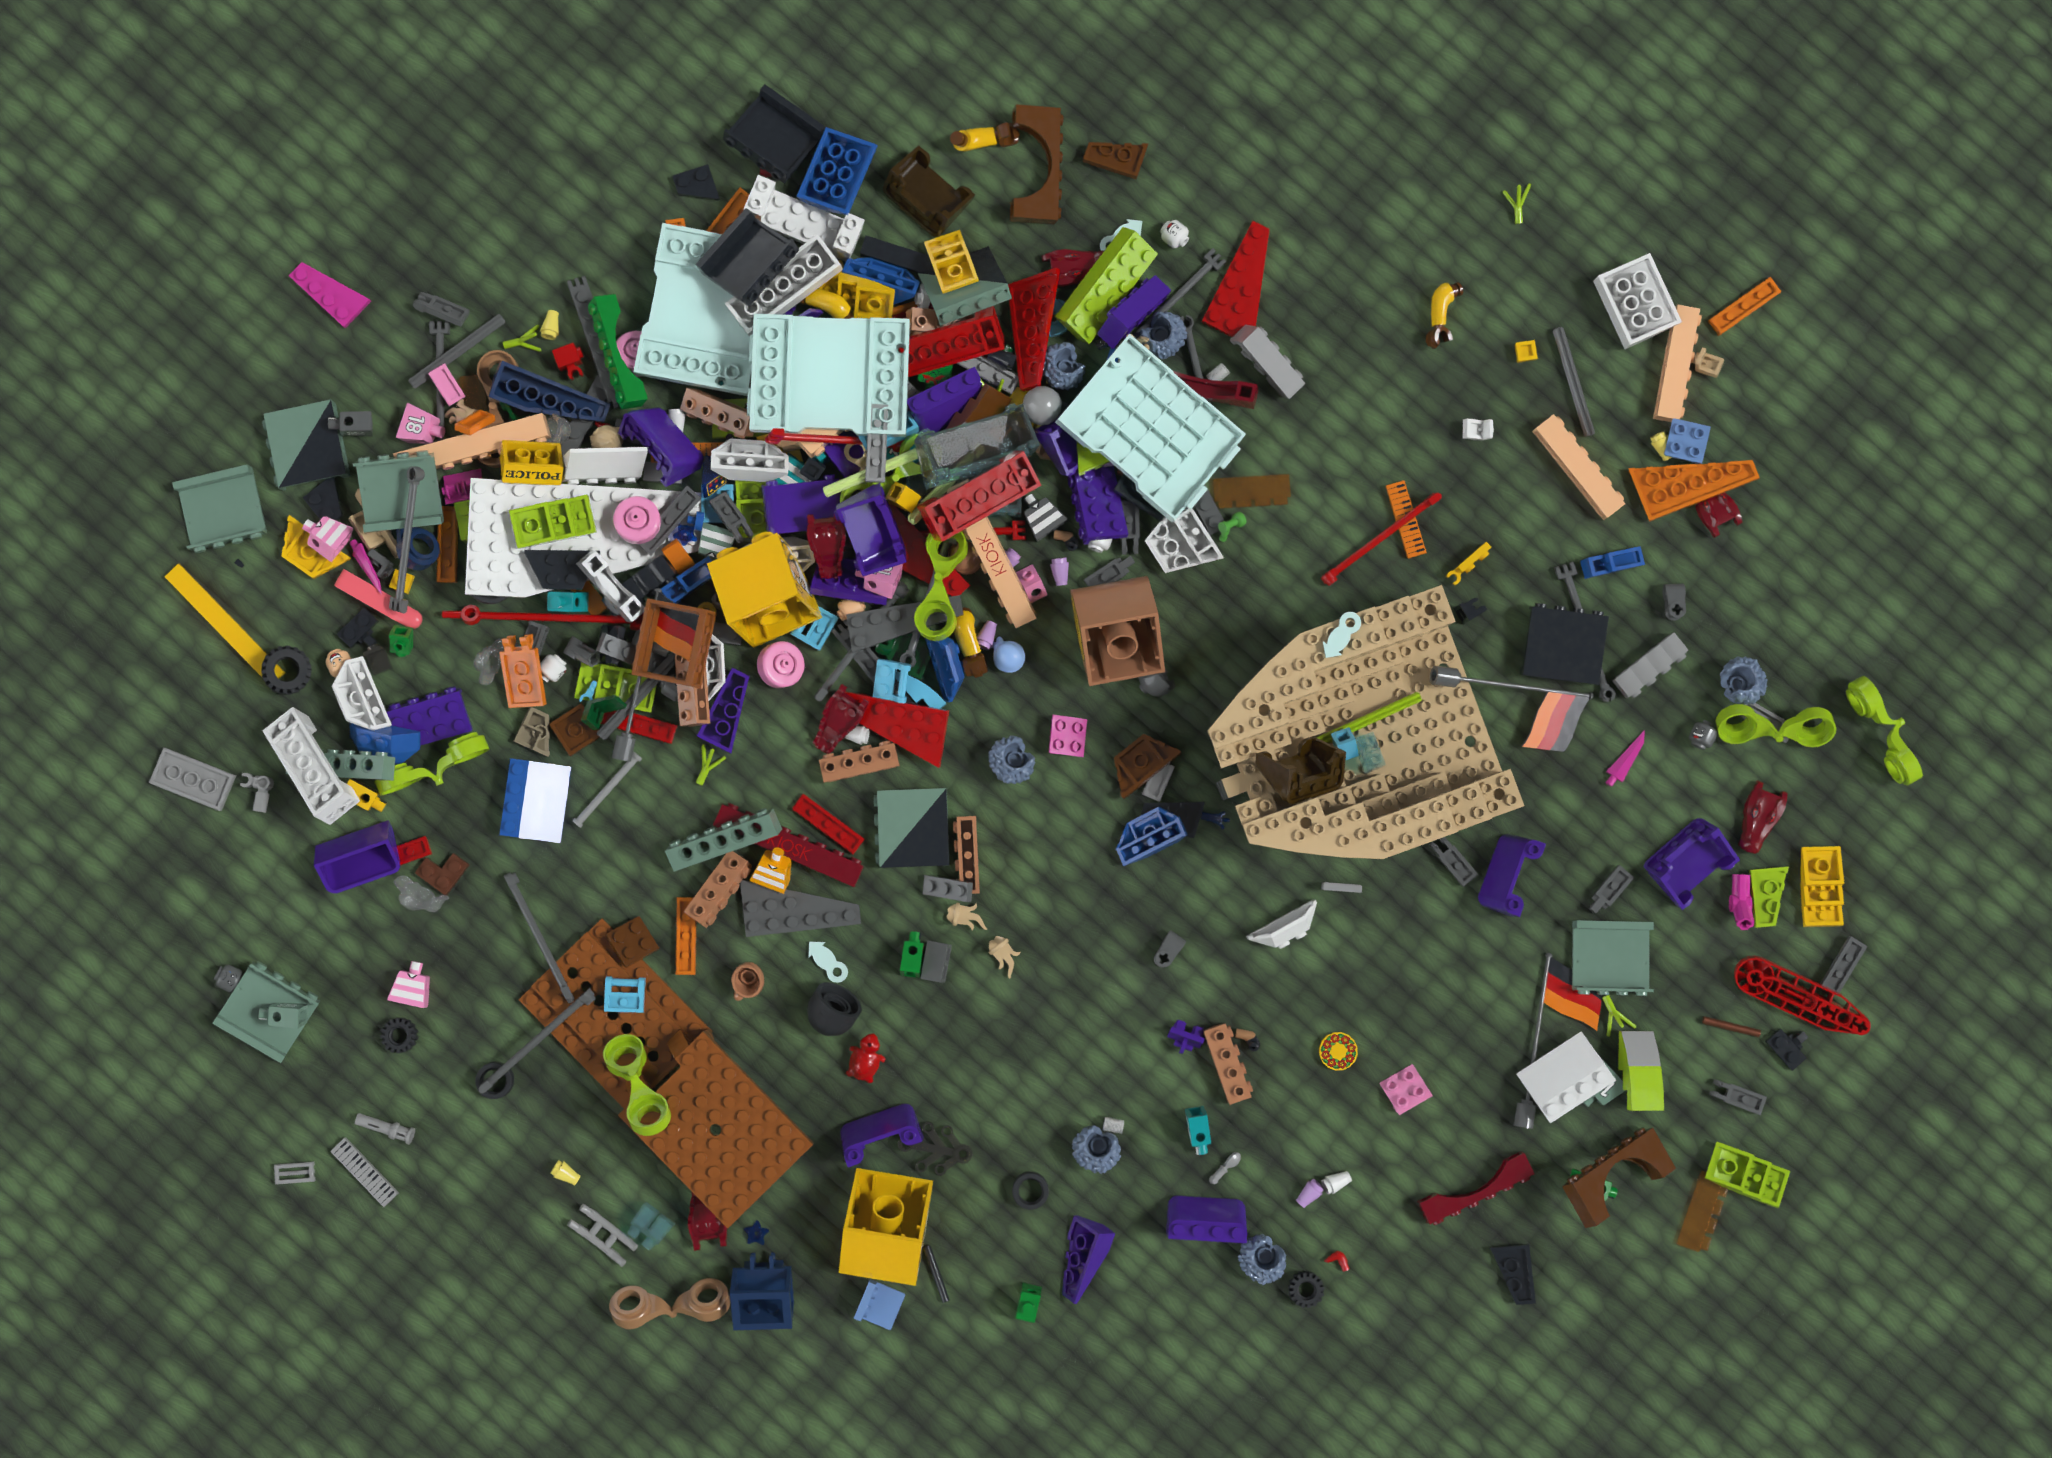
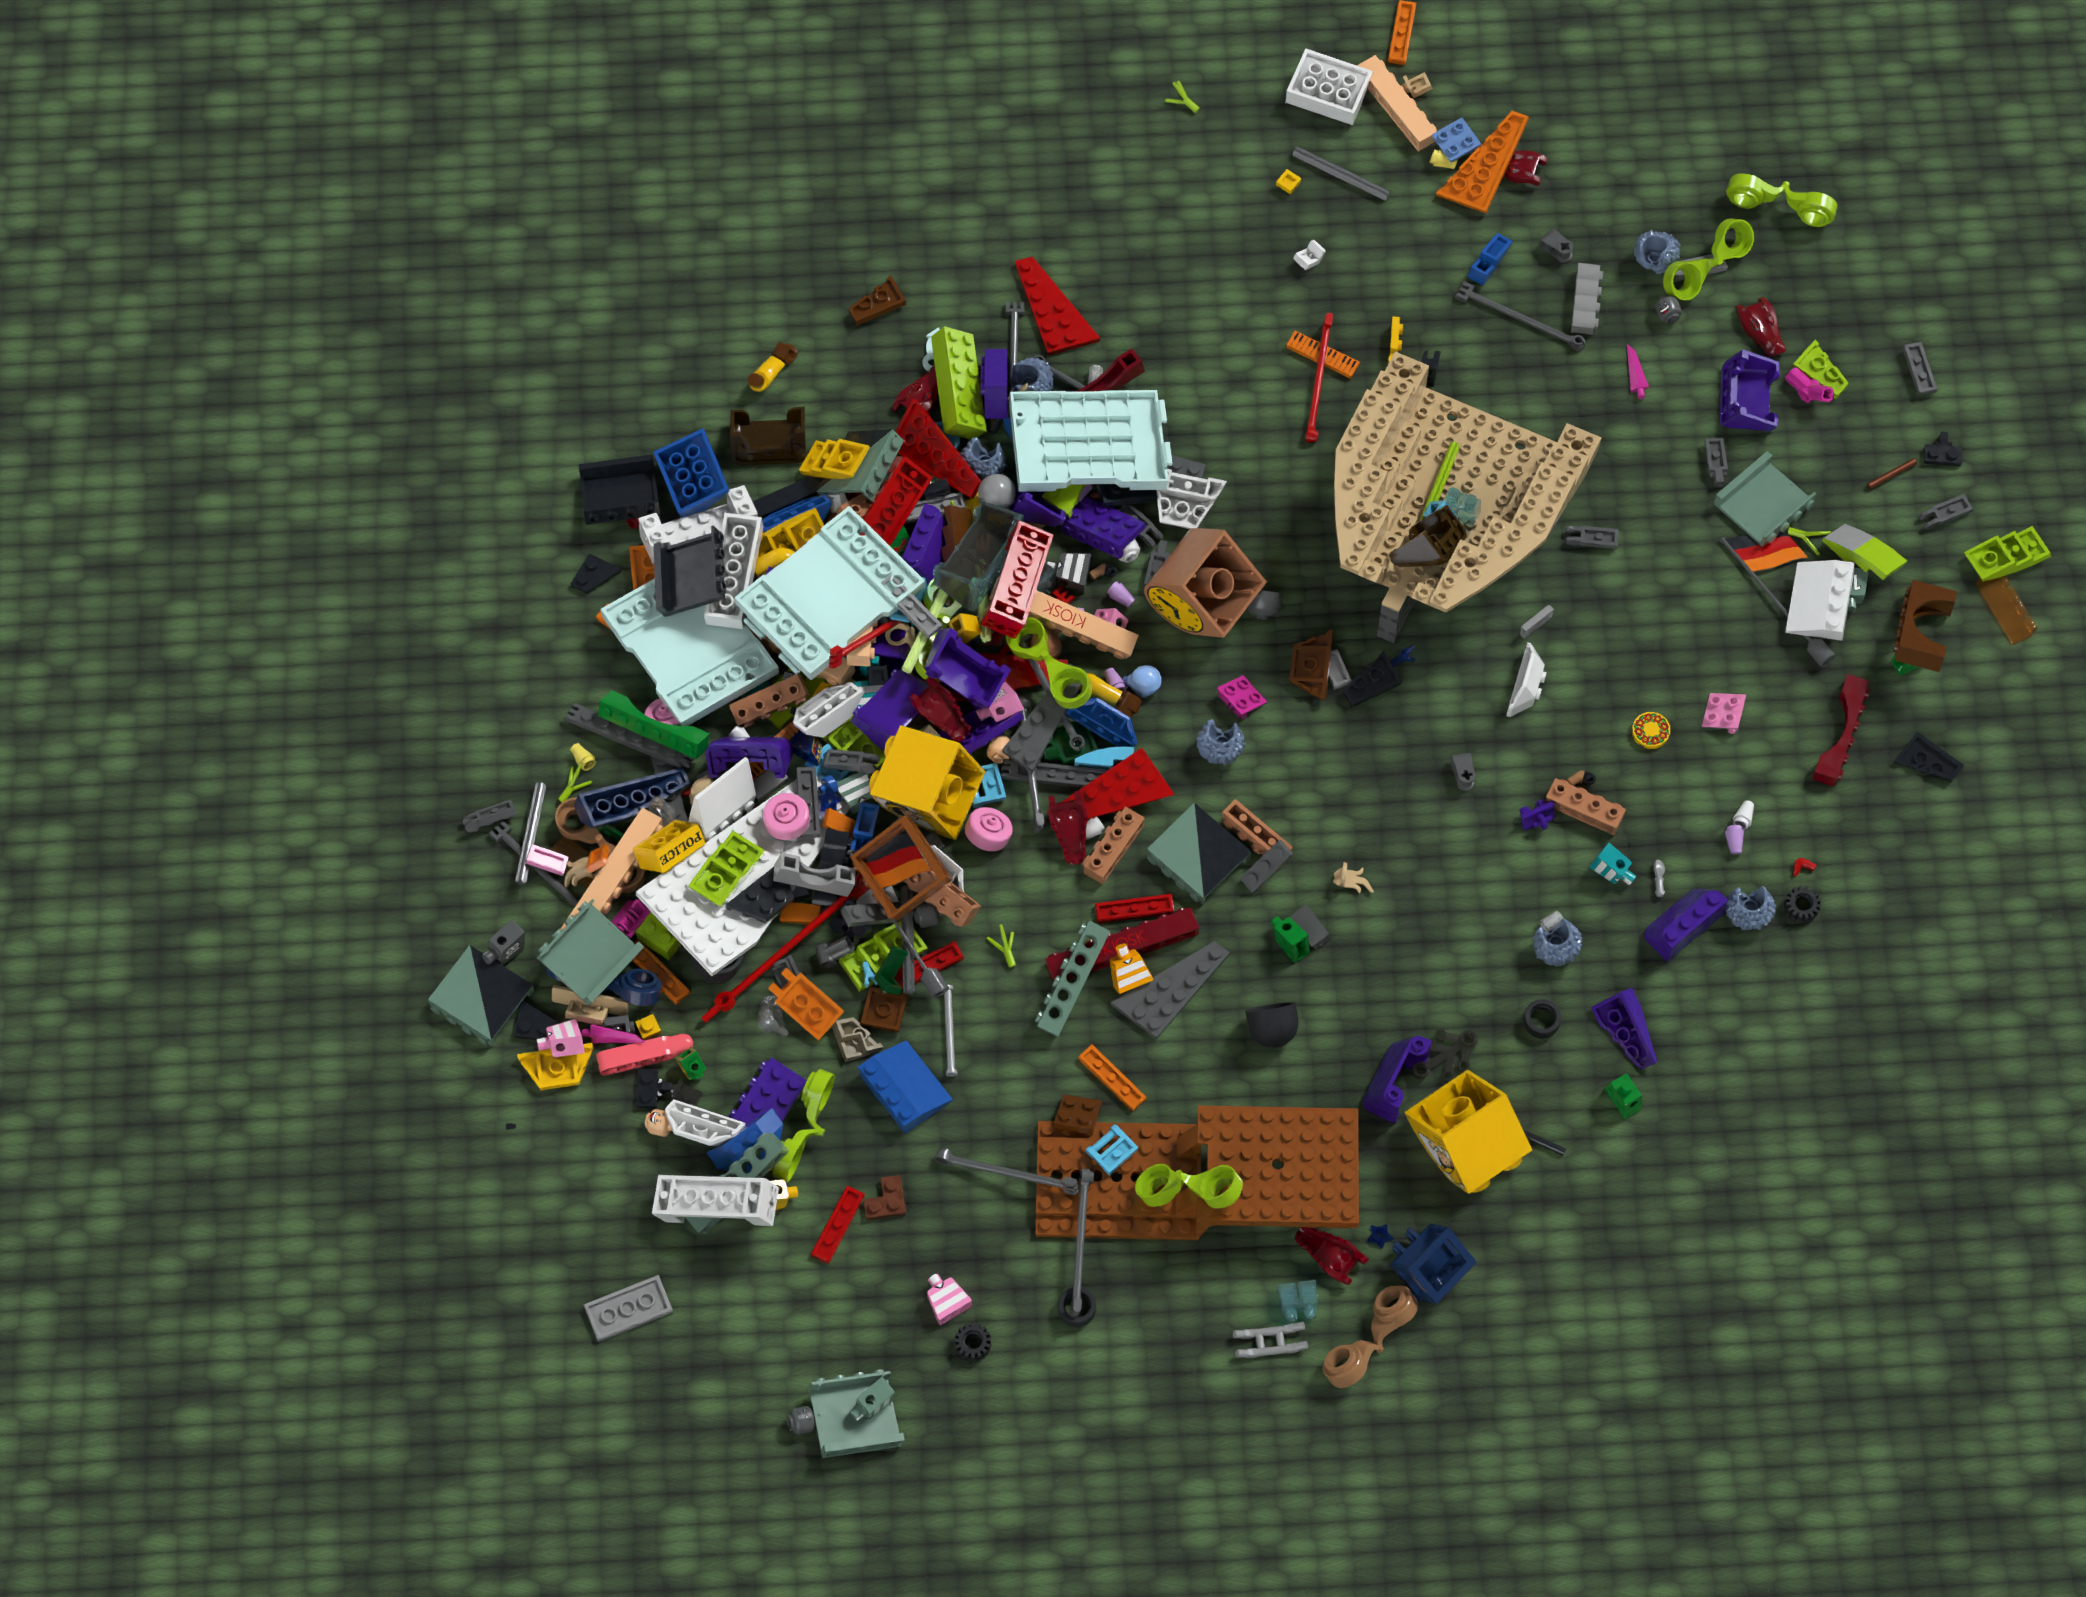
camera: 40 degrees left, 20 degrees down
yellow tile [165,564,286,679] -> none
sand green panel [172,465,268,553] -> none
light grey bar [240,773,274,813] -> none
black tyre [261,645,312,695] -> none
light grey tile [274,1161,316,1184] -> none
dark pink wing [289,262,371,328] -> none
dark purple windscreen [314,820,400,893] -> none
light grey tile [330,1137,399,1207] -> none
light grey pin [355,1113,415,1145] -> none
dark grey hinge [389,466,425,614] -> none
clear hair [394,876,449,912] -> none
bright pink torso [396,403,445,444] -> none
white head [540,654,566,682] -> none
teal torso [547,591,589,612] -> none
light yellow cone [550,1160,581,1186] -> none
red brick [552,343,584,380] -> none
nougat brick [684,851,752,928] -> none
dark purple wedge [697,668,749,753] -> none
nougat piece [731,962,764,1001] -> none
light aqua brick [809,942,848,983] -> none
red animal [846,1033,885,1083] -> none
medium blue bracket [854,1279,905,1330] -> none
medium azure plate [873,659,911,703] -> none
tan piece [946,902,987,930] -> none
reddish brown arch [1010,104,1063,225] -> none
blue wedge [1116,807,1188,866] -> none
white head [1160,220,1189,248] -> none
clear orange windscreen [1213,474,1291,509] -> none
bright green piece [1218,512,1246,542] -> none
light grey wedge [1230,325,1305,399] -> none
light aqua brick [1323,612,1361,658] -> none
piece [1426,282,1463,349] -> none
flag [1430,666,1593,752] -> none
dark purple windscreen [1478,834,1546,917] -> none
black panel [1520,603,1609,685] -> none
light nougat brick [1532,414,1625,520] -> none
red beam [1734,955,1871,1035] -> none
yellow slope [1800,846,1844,927] -> none

